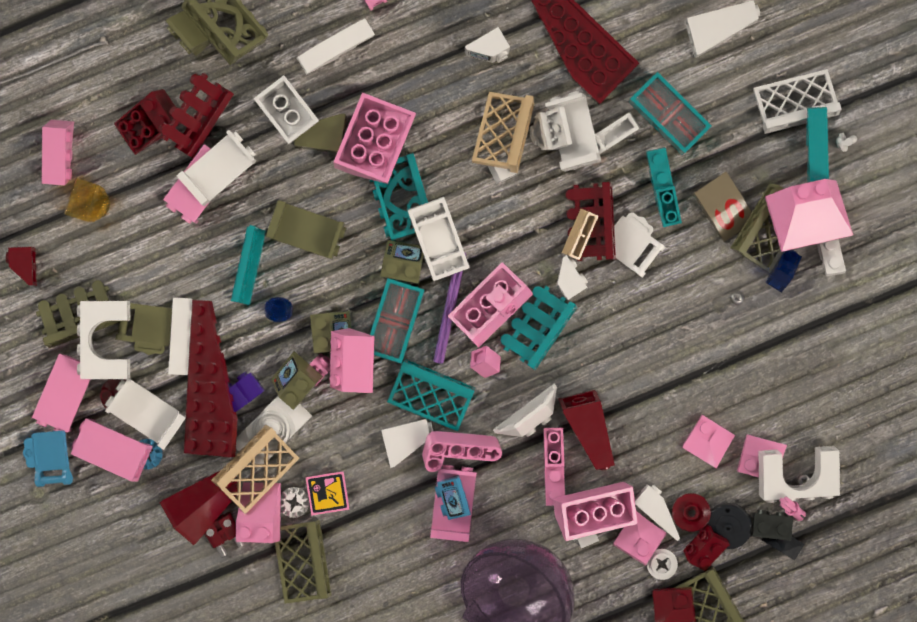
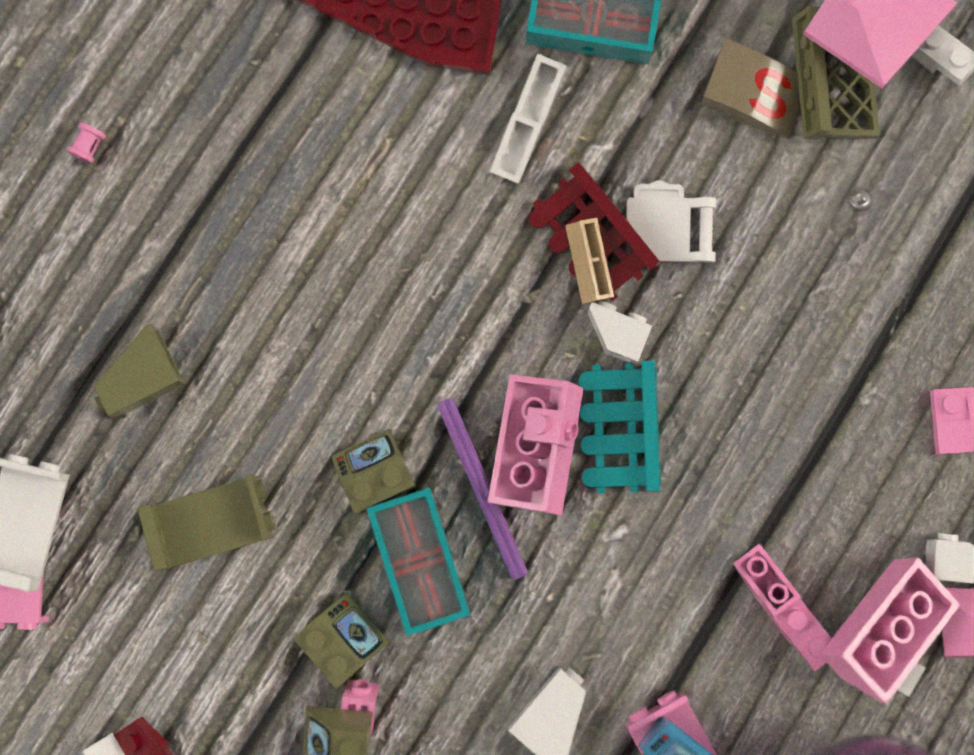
camera: 30 degrees left, 5 degrees down
teal fence [231,225,267,305] -> none
white slope [254,75,319,144] -> none
clear blue plate [264,297,293,322] -> none
white slope [297,19,375,75] -> none
bright pink slope [330,328,374,393] -> none
bright pink slope [333,93,416,184] -> none
teal fence [369,153,428,241] -> none
teal fence [387,359,476,431] -> none
white slope [408,197,470,281] -> none
bright pink beam [422,431,502,472] -> none
white slope [465,27,510,63] -> none
bright pink panel [470,346,501,378] -> none
tan fence [472,92,535,173] -> none
white piece [488,155,517,184] -> none
white wedge [493,383,557,437] -> none
white slope [530,107,572,150] -> none
white panel [545,91,602,172] -> none
dark red slope [558,390,615,470] -> none
teal slope [646,147,682,227] -> none
clear blue slope [765,250,802,293] -> none

